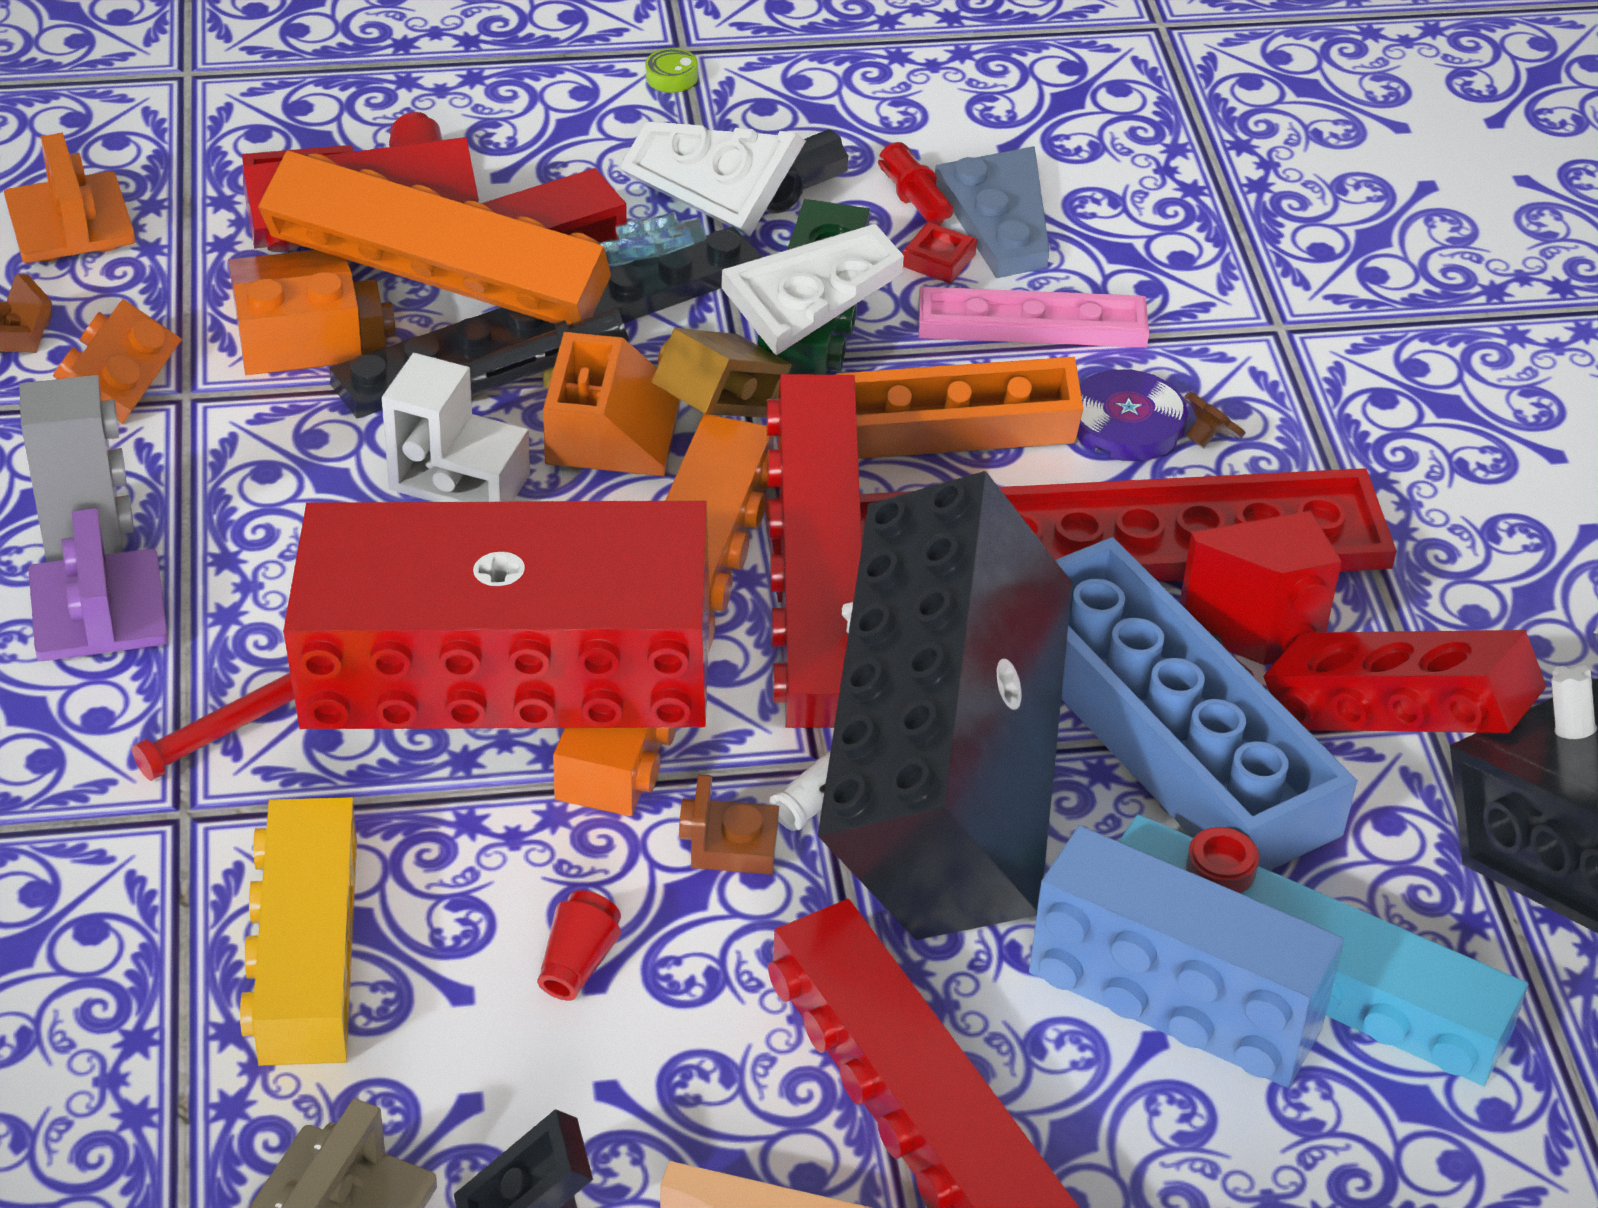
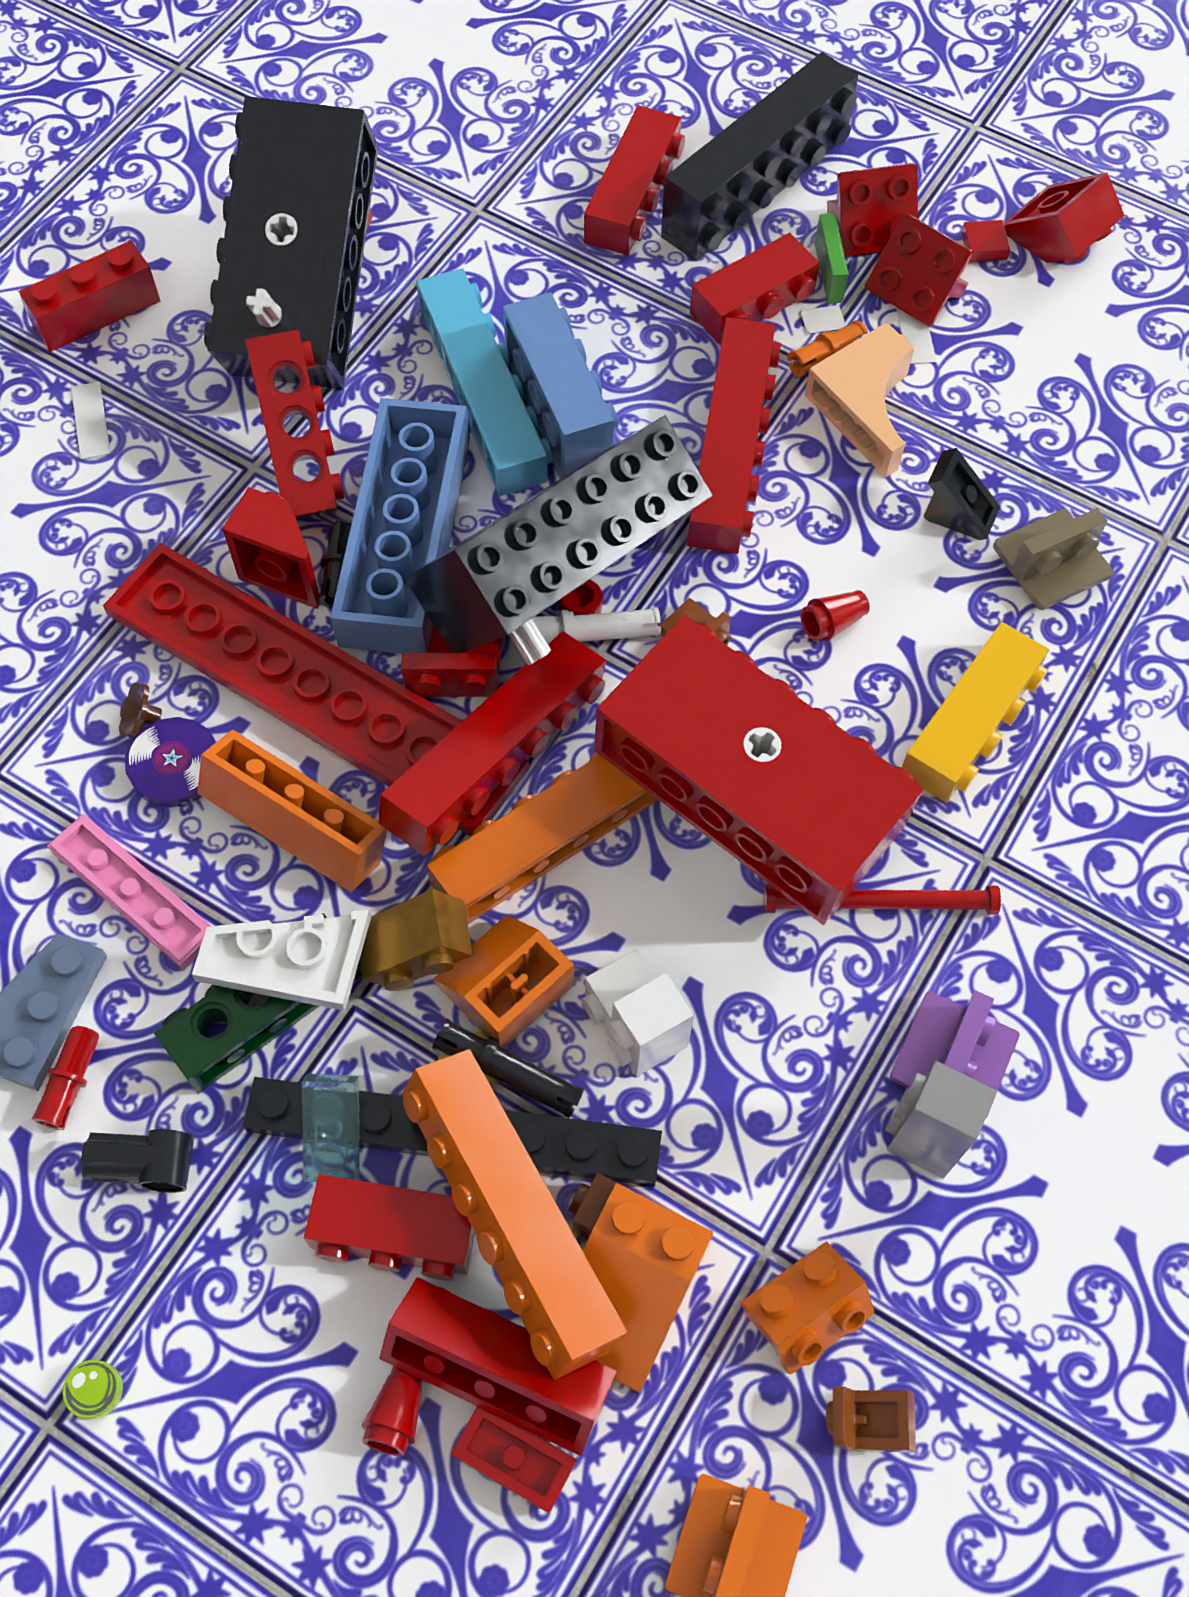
camera: 140 degrees left, 20 degrees up
white wing [619,121,806,236] -> none
red tile [902,222,977,284] -> none
red tile [1186,827,1259,894] -> none

